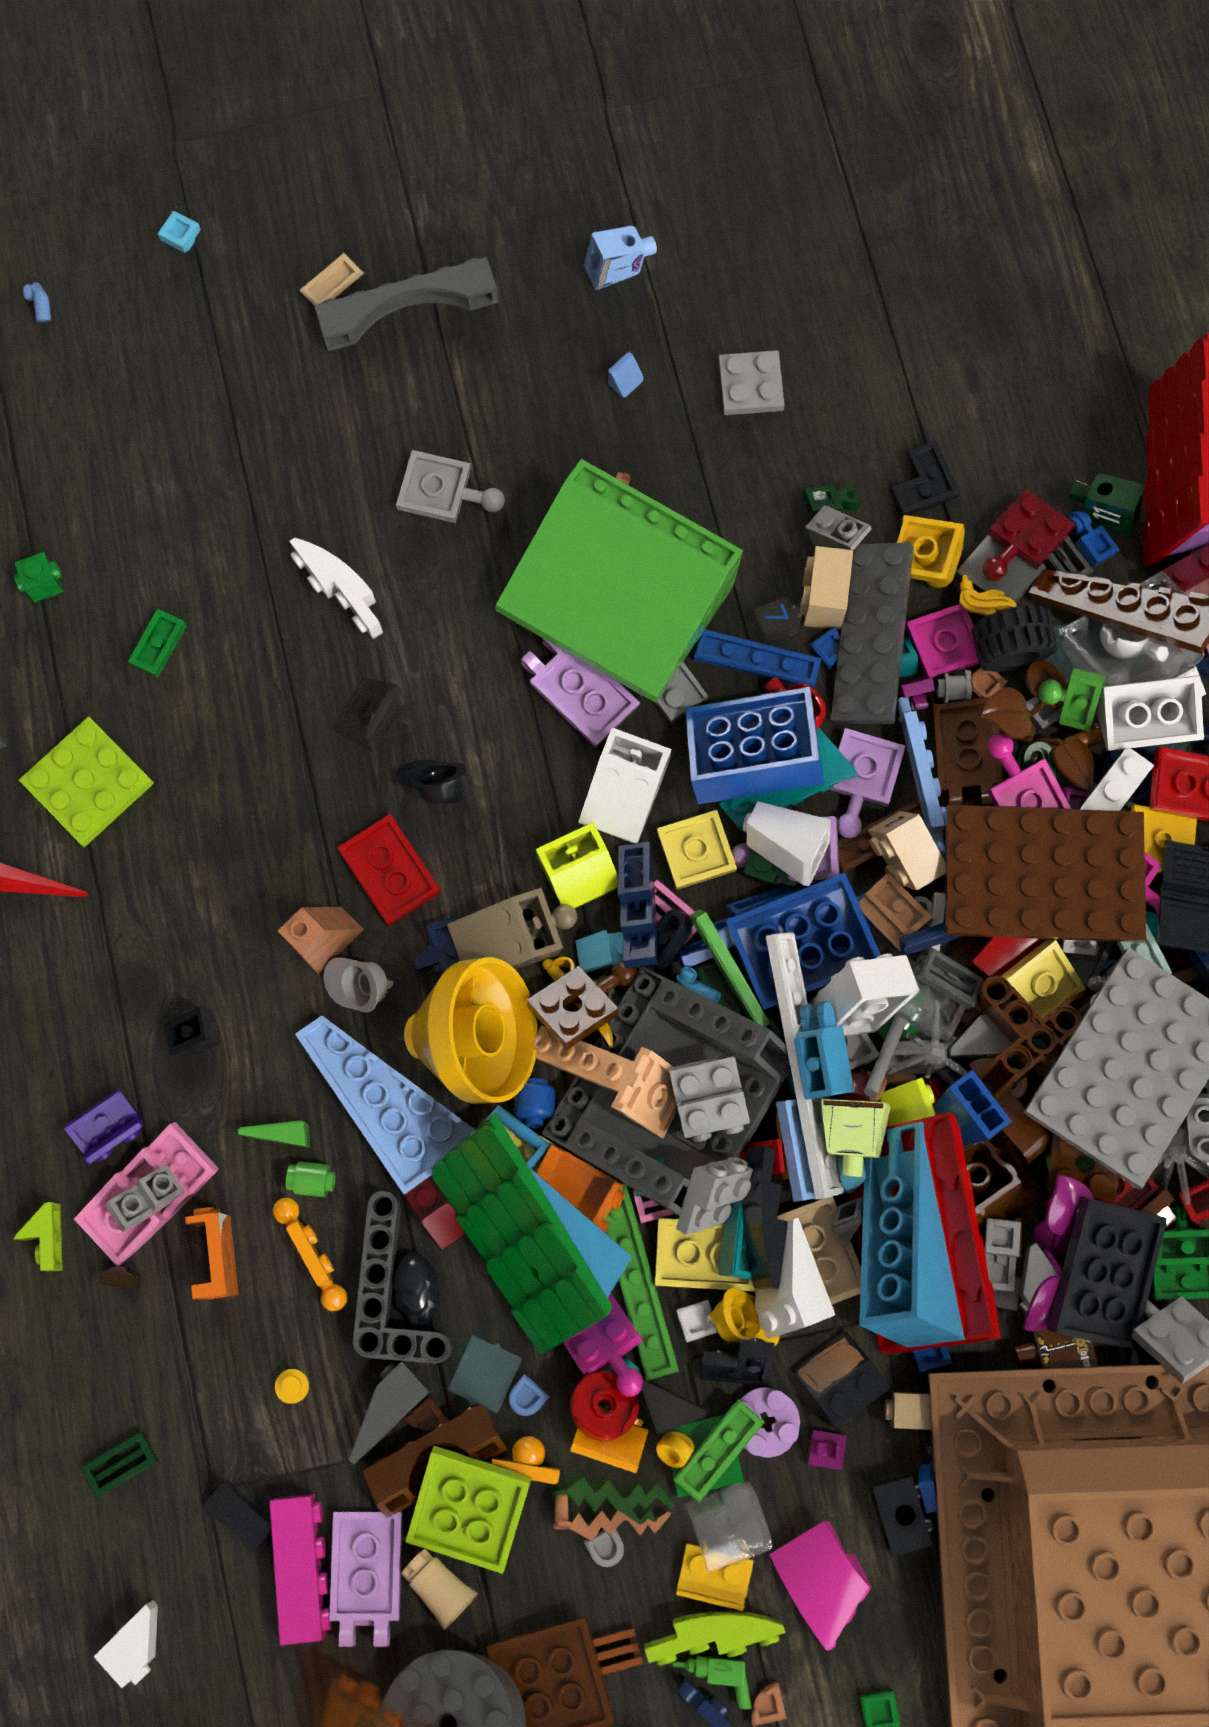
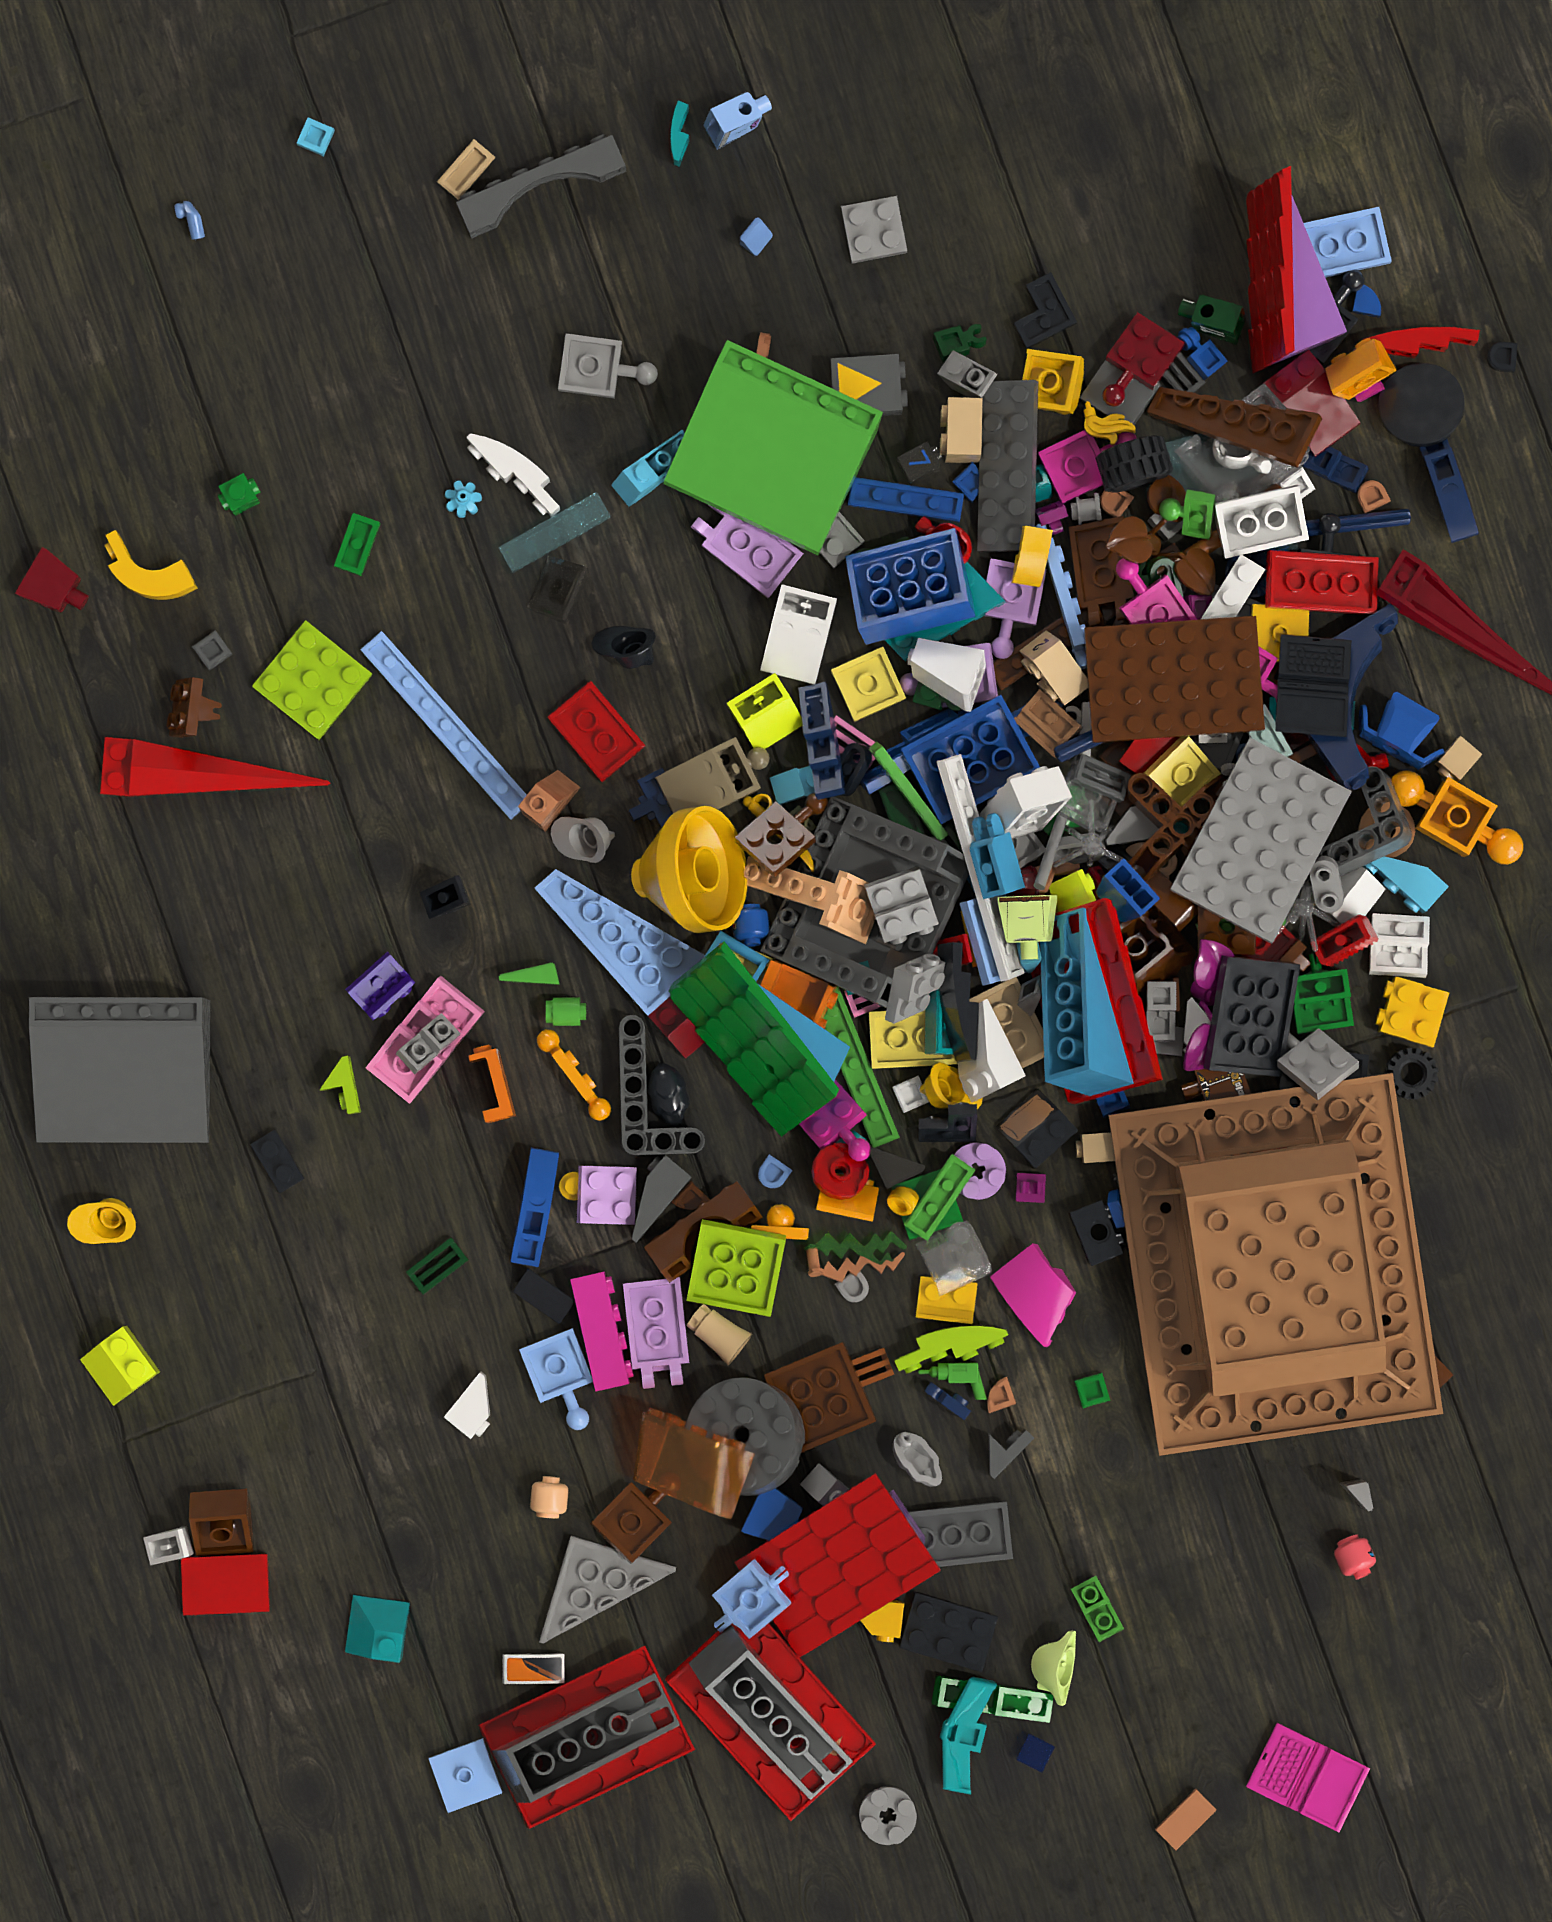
camera: 10 degrees left, 10 degrees up
dark brown tile [99,1266,141,1289] -> none
clear light blue piece [448,1335,522,1413] -> none
dark azure arm [677,967,721,1003] -> none
none -> light blue tile [361,631,527,820]
none -> medium azure plant [445,481,482,518]
none -> clear light blue tile [498,492,611,573]
none -> blue slope [510,1147,559,1267]
none -> light blue plate [519,1328,593,1430]
none -> lavender plate [577,1166,637,1225]
none -> medium azure slope [611,430,685,507]
none -> teal slope [671,101,689,167]
none -> dark grey brick [830,354,908,416]
none -> yellow slope [1011,526,1053,587]

